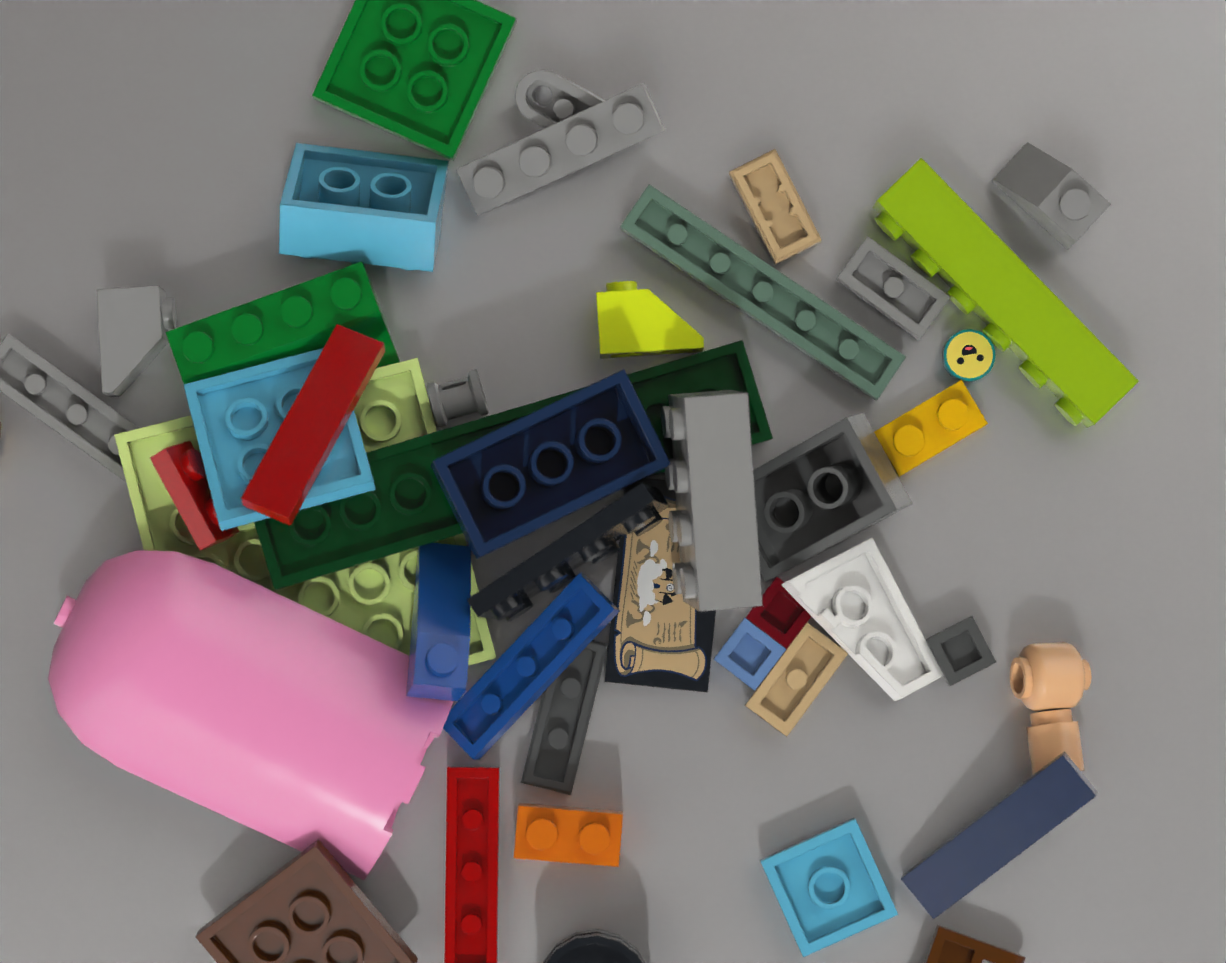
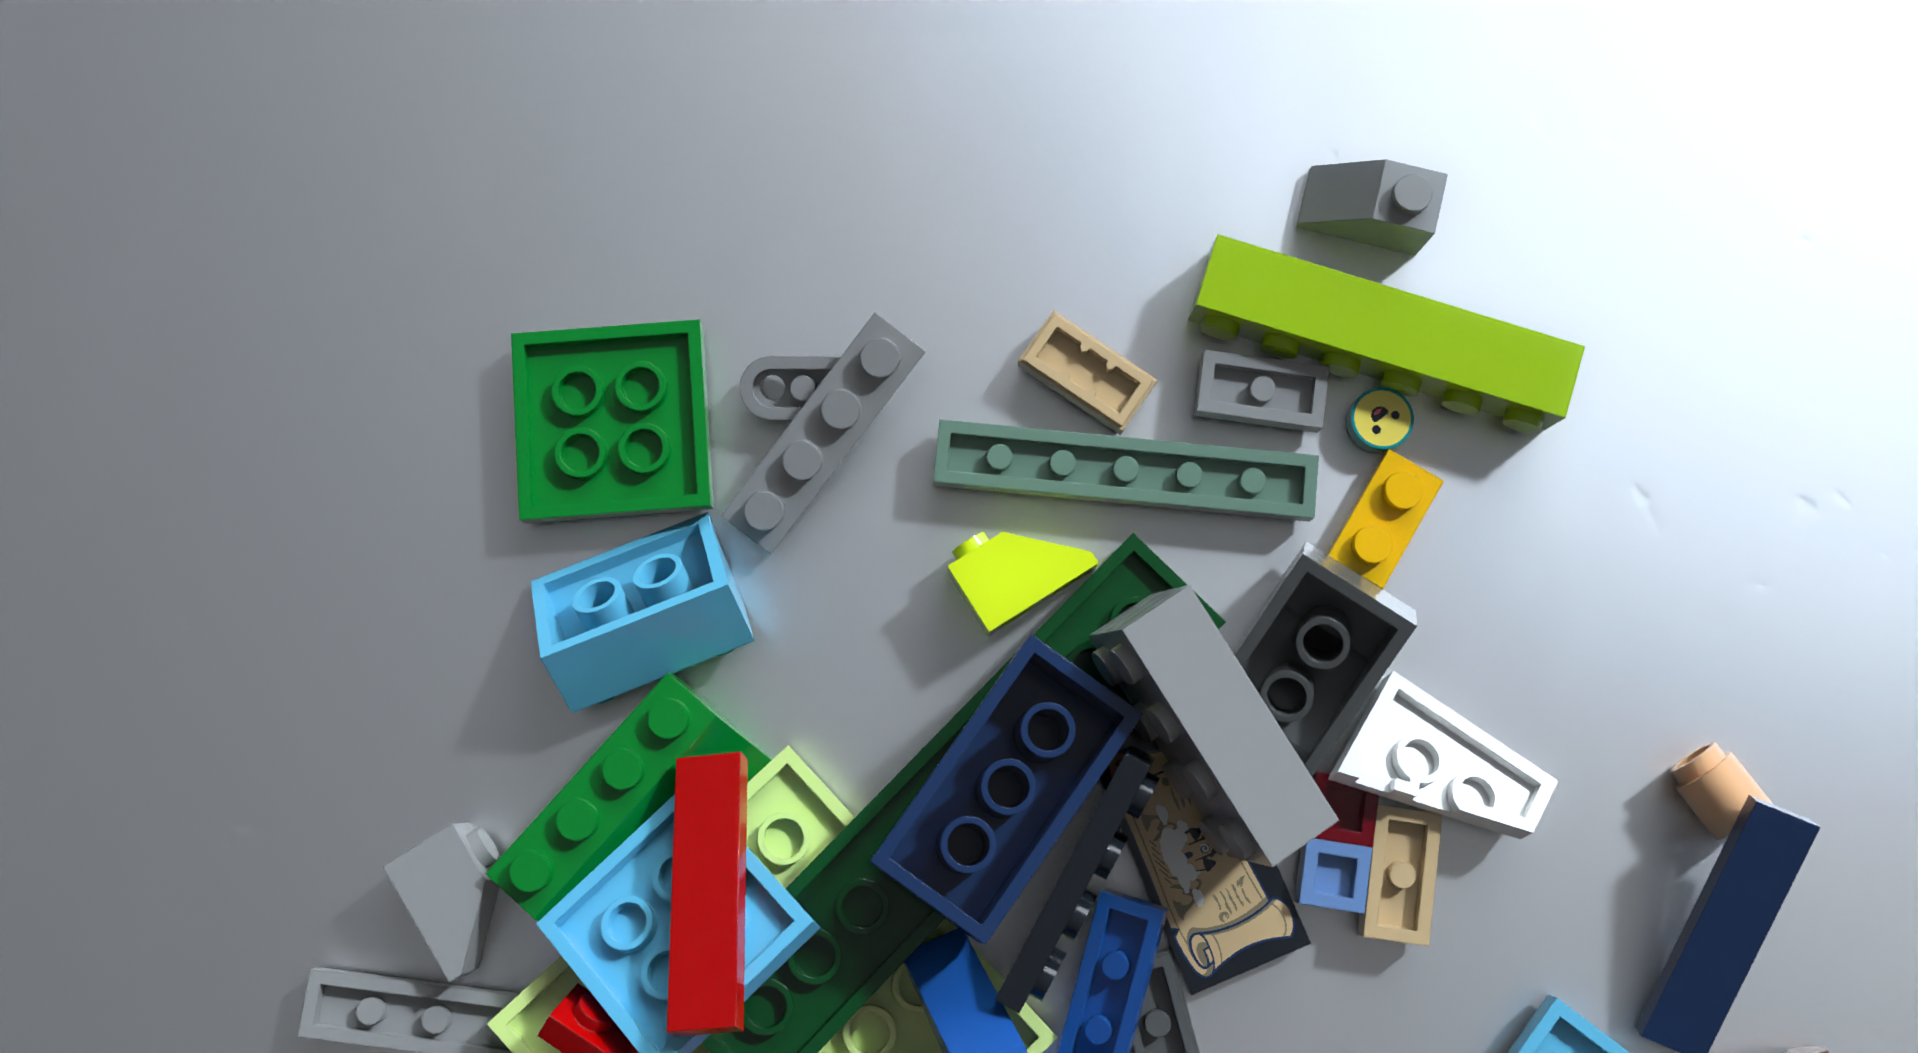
camera: 30 degrees left, 5 degrees down
light grey bush [427,369,489,427] -> none
dark grey plate [925,616,996,686] -> none
light nougat head [1010,642,1091,711] -> none

